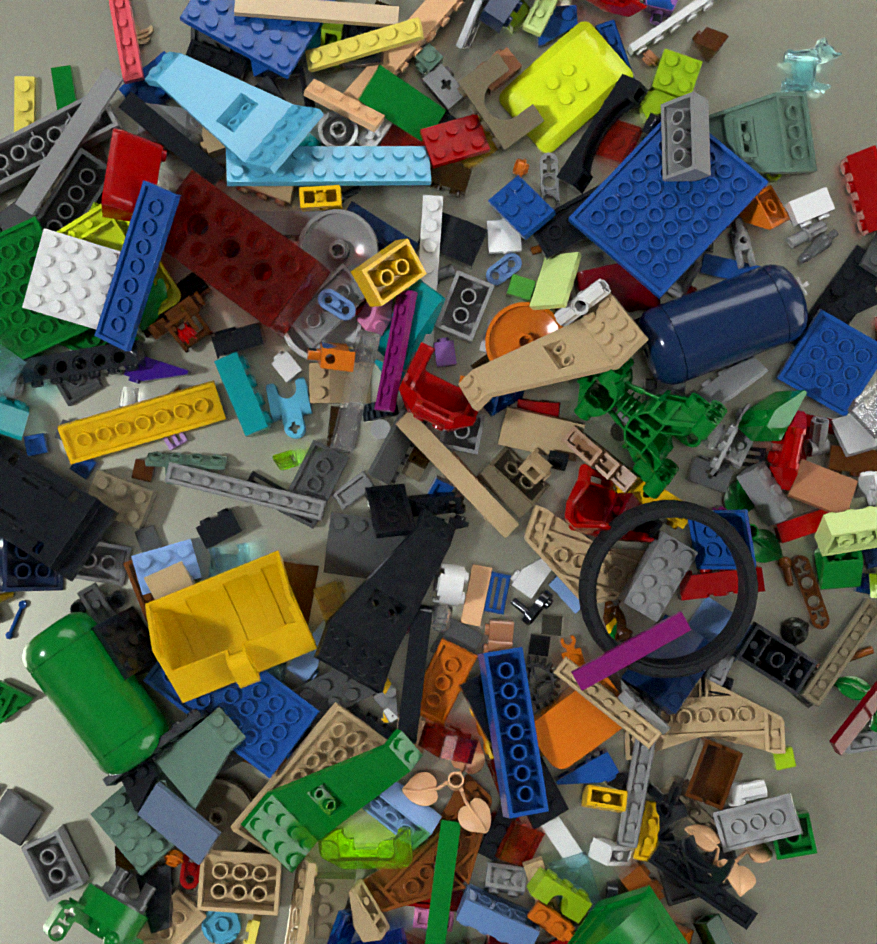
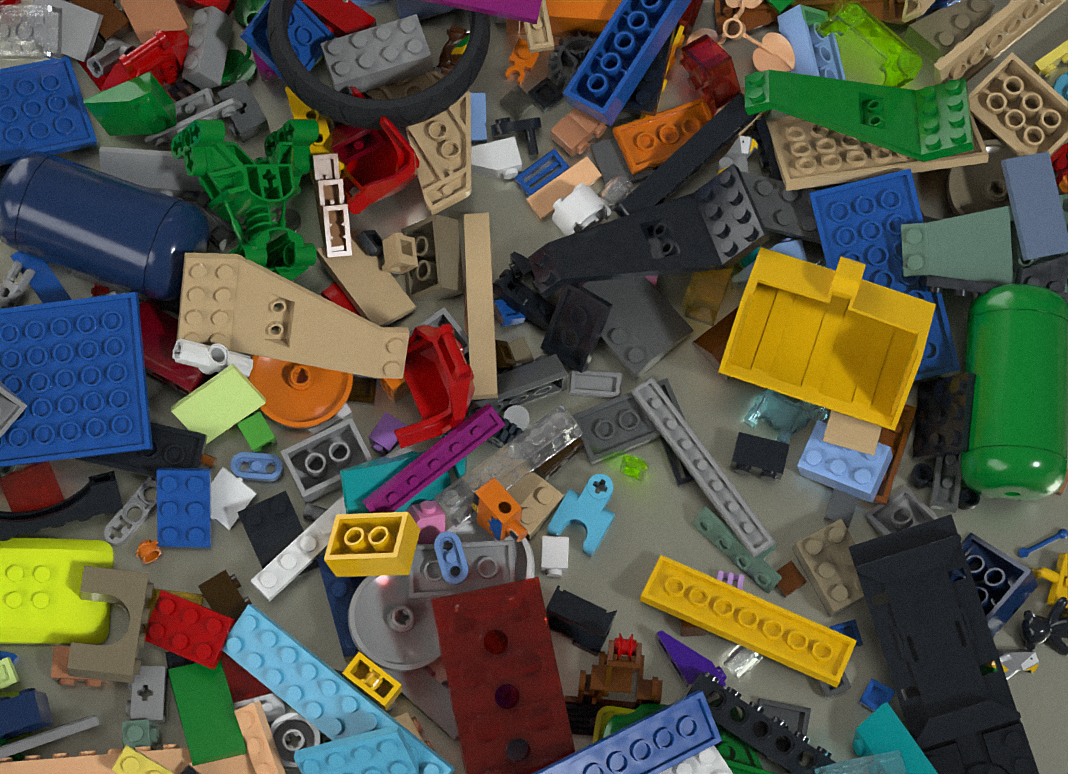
camera: 140 degrees left, 15 degrees down
teal brick [214,352,273,437] -> none

